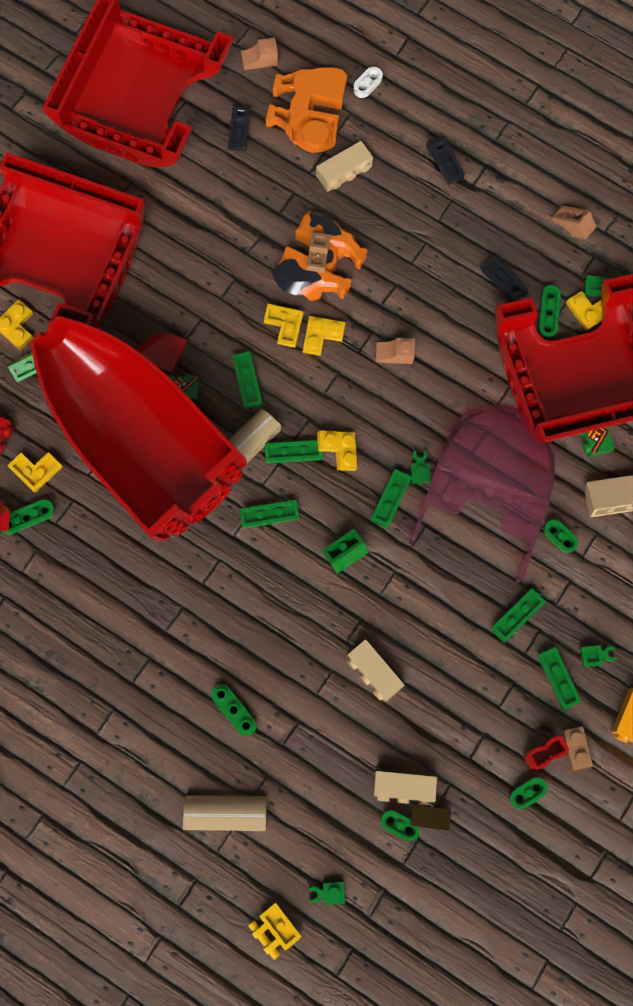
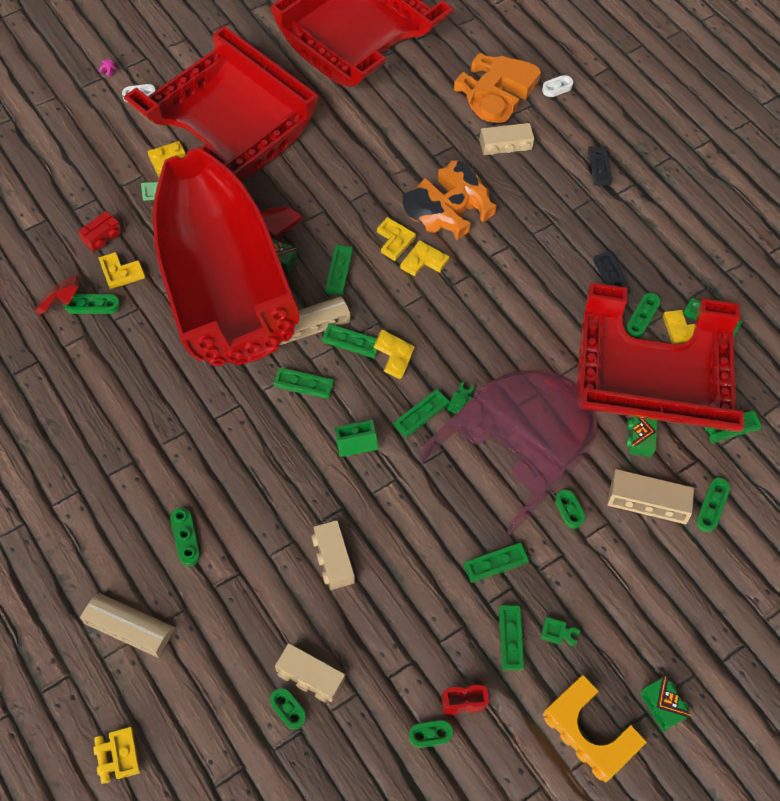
camera: 25 degrees right, 15 degrees down
black plate [228,104,251,151] -> none
nougat arch [241,38,278,70] -> none
medium nougat slope [306,232,330,273] -> none
green plate [309,881,345,905] -> none
nougat arch [376,338,415,364] -> none
dark brown slope [410,804,452,831] -> none
nougat arch [552,205,596,240] -> none
medium nougat plate [562,727,593,771] -> none

